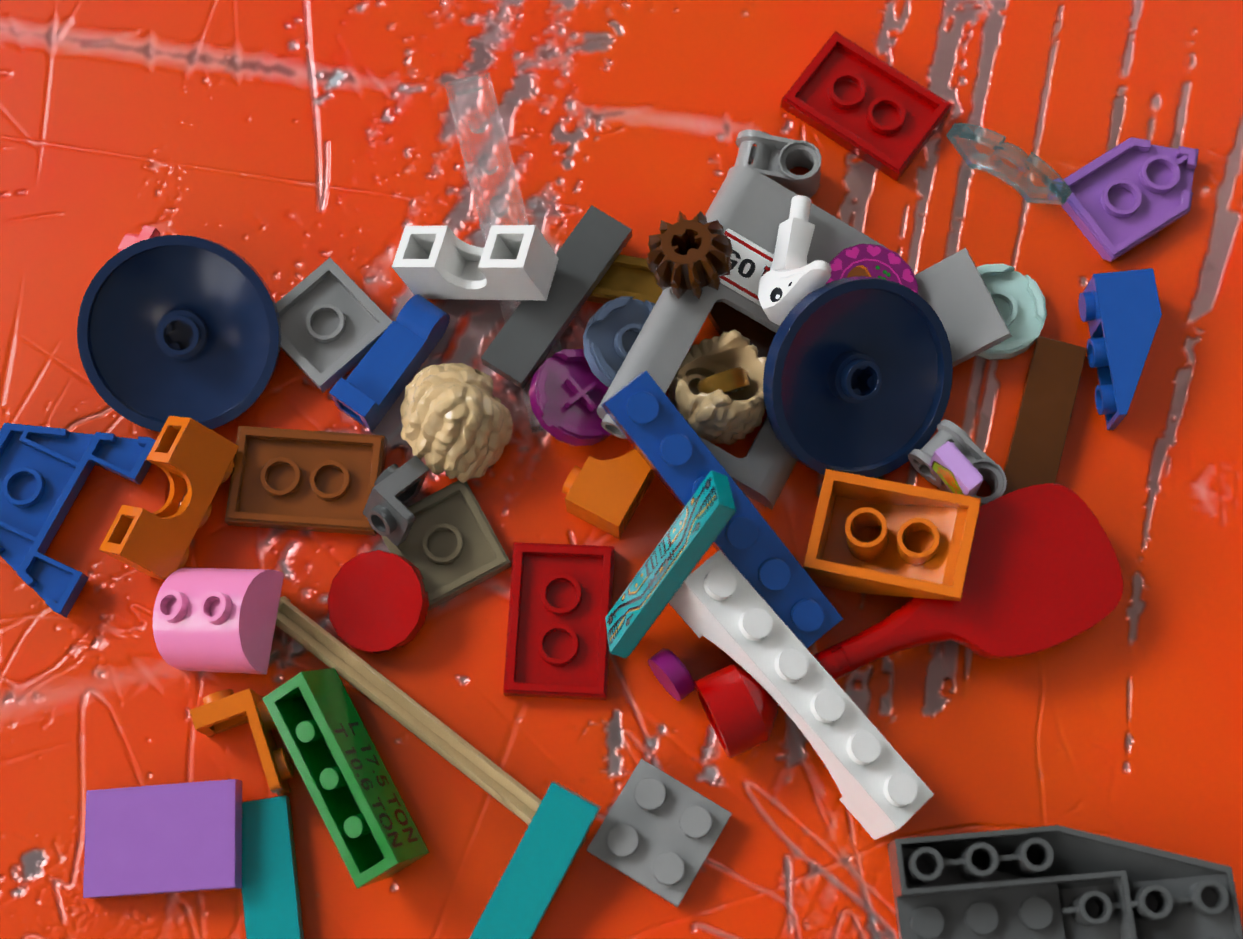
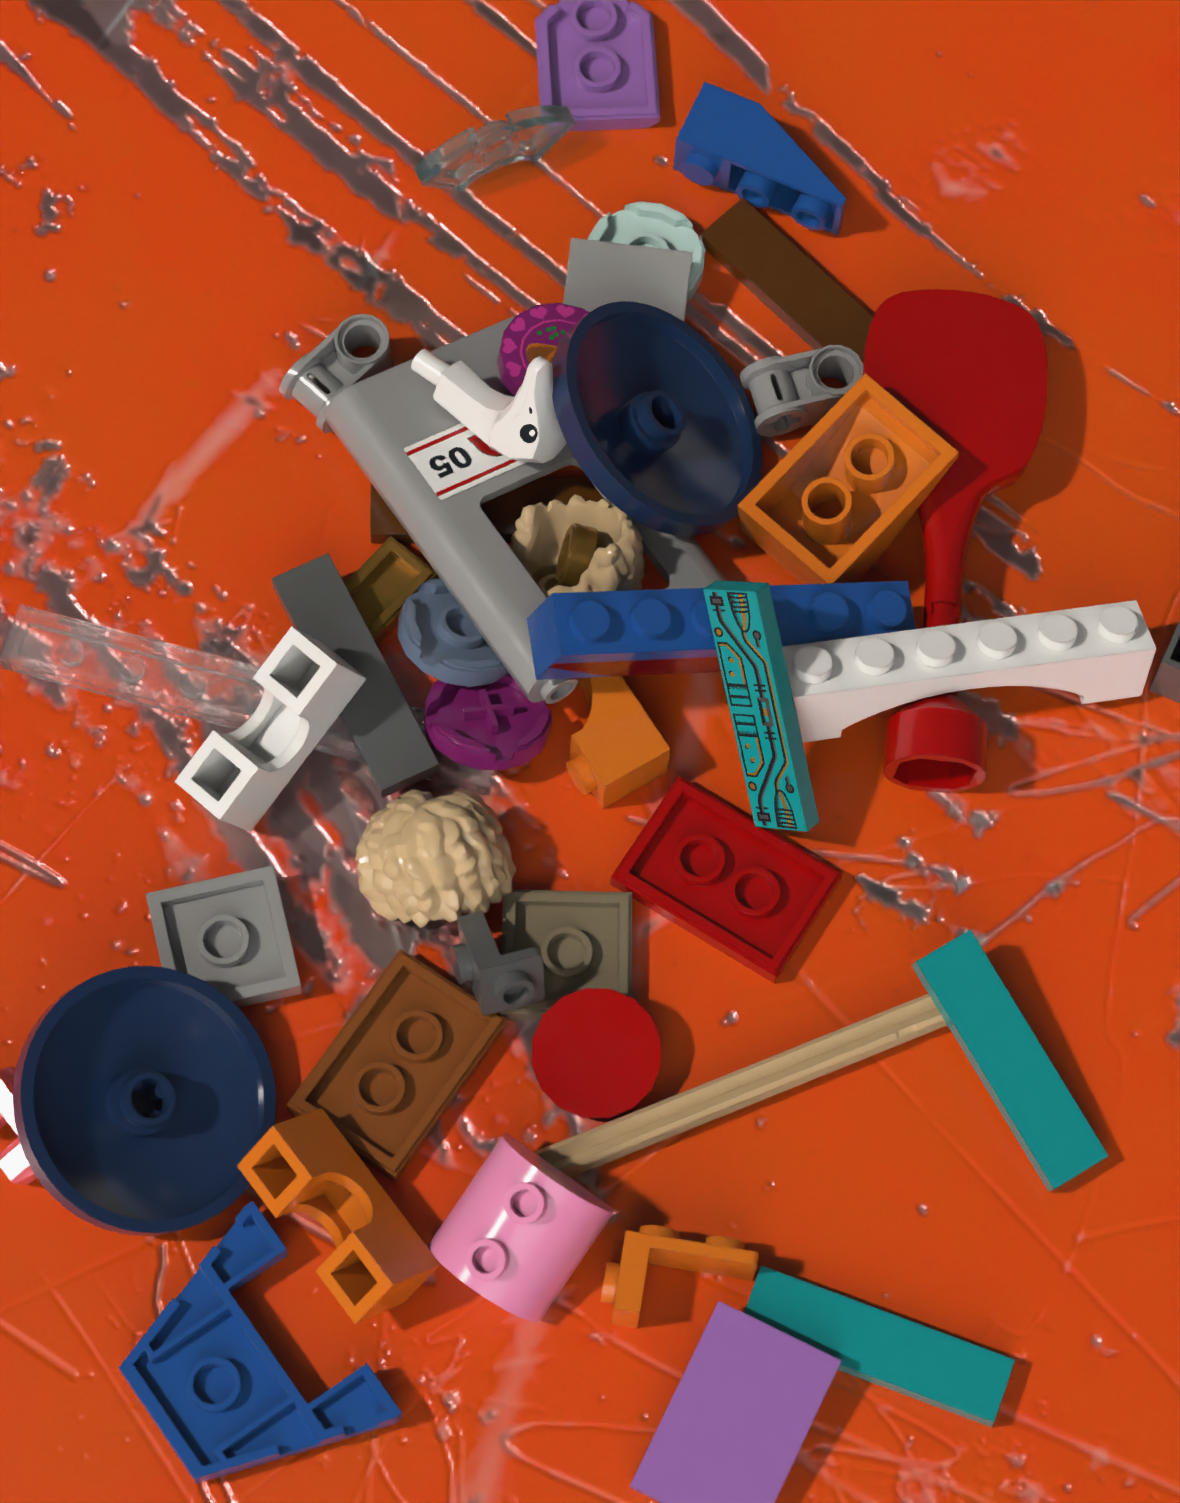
camera: 70 degrees left, 5 degrees down
green brick [262,668,429,888] -> none
blue leg [329,294,450,433] -> none
light grey plate [587,759,732,907] -> none
reddish brown gear [646,211,733,299] -> none
magenta tile [648,648,695,701] -> none
red tile [781,31,952,181] -> none
lavender tile [929,440,983,497] -> none

